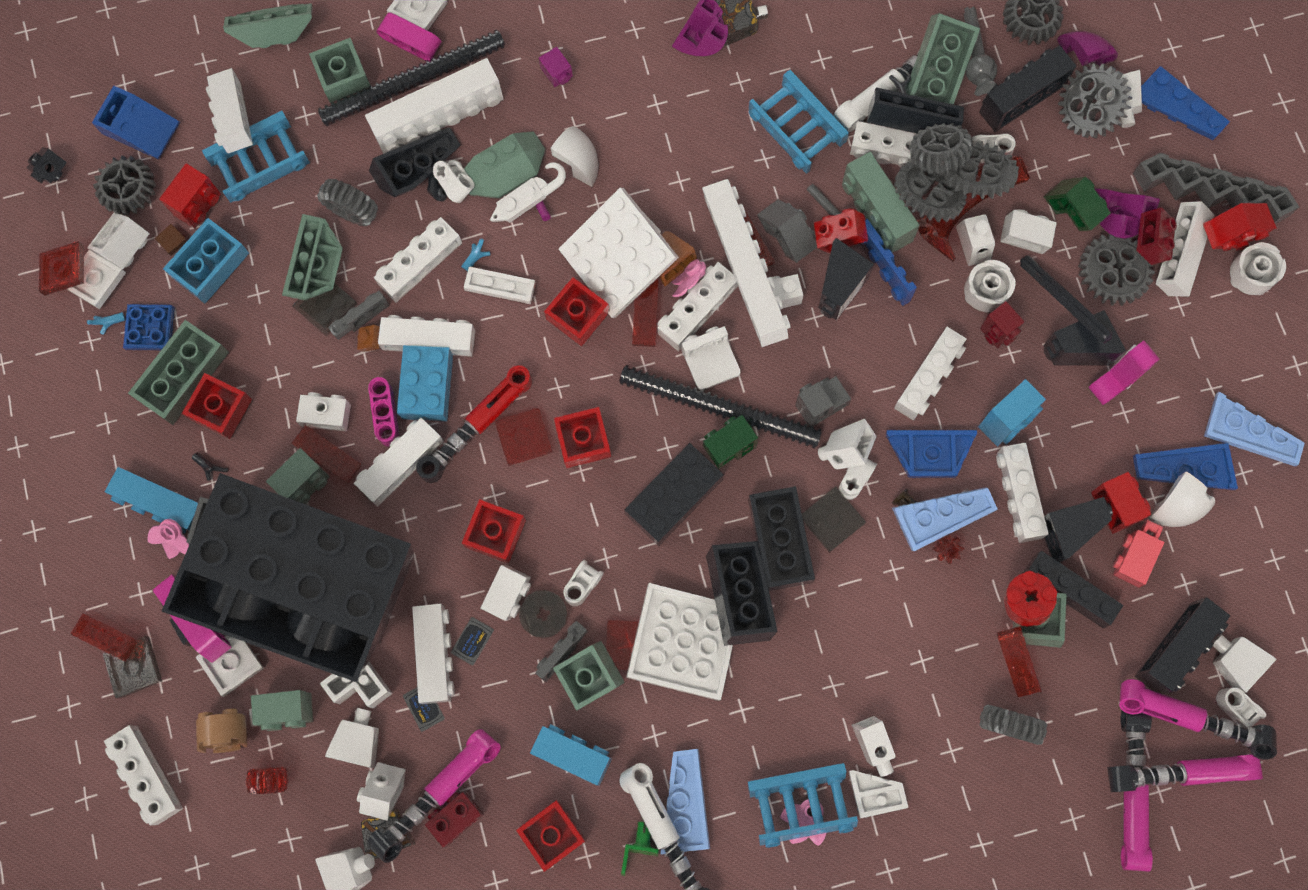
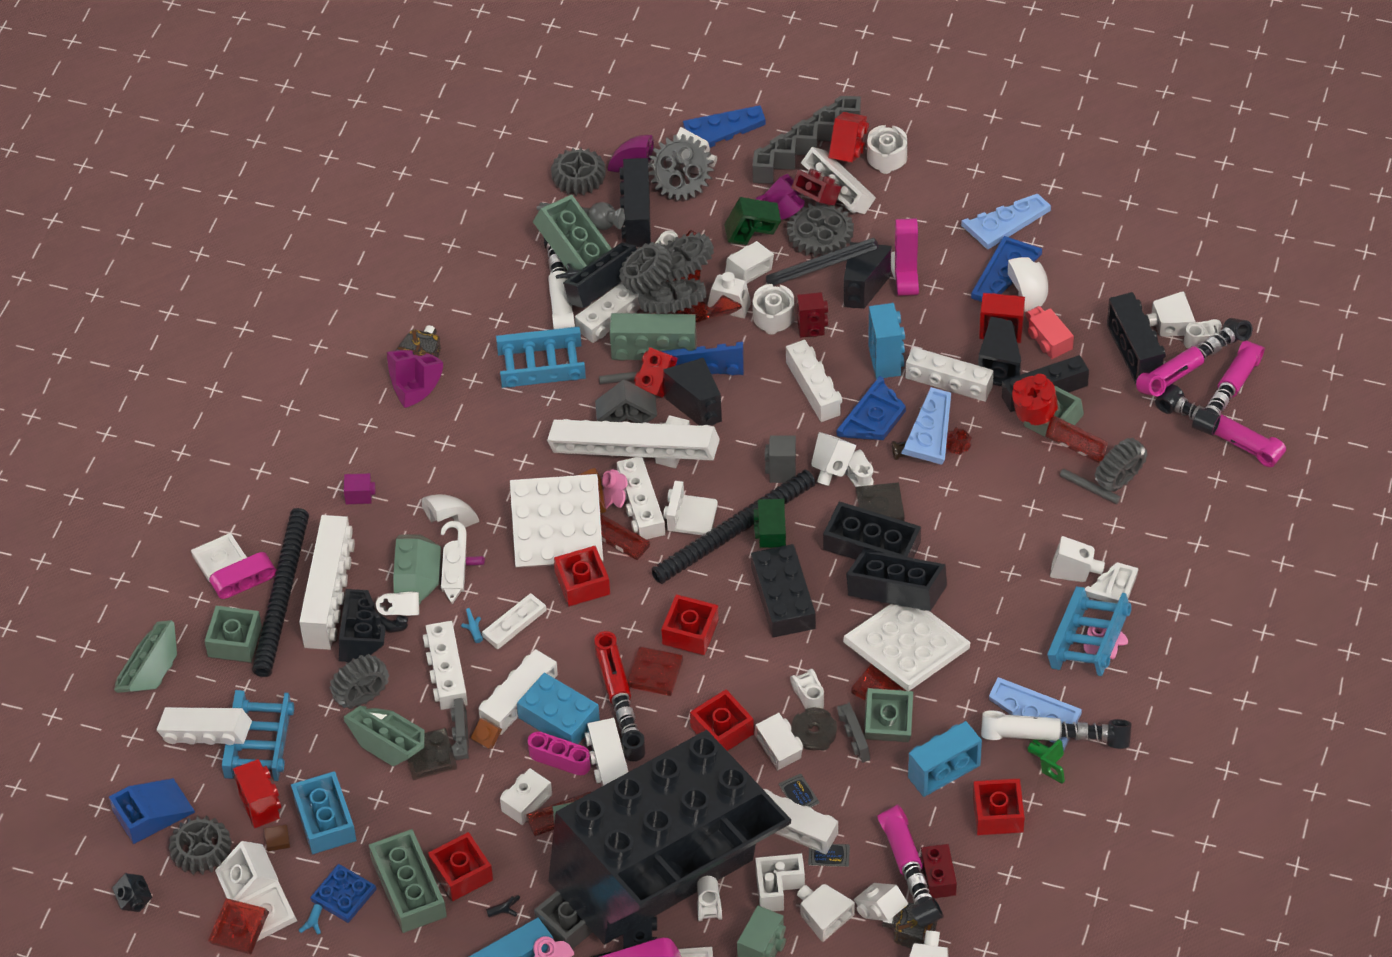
camera: 60 degrees left, 25 degrees down
none -> dark grey bar [1060,469,1121,504]

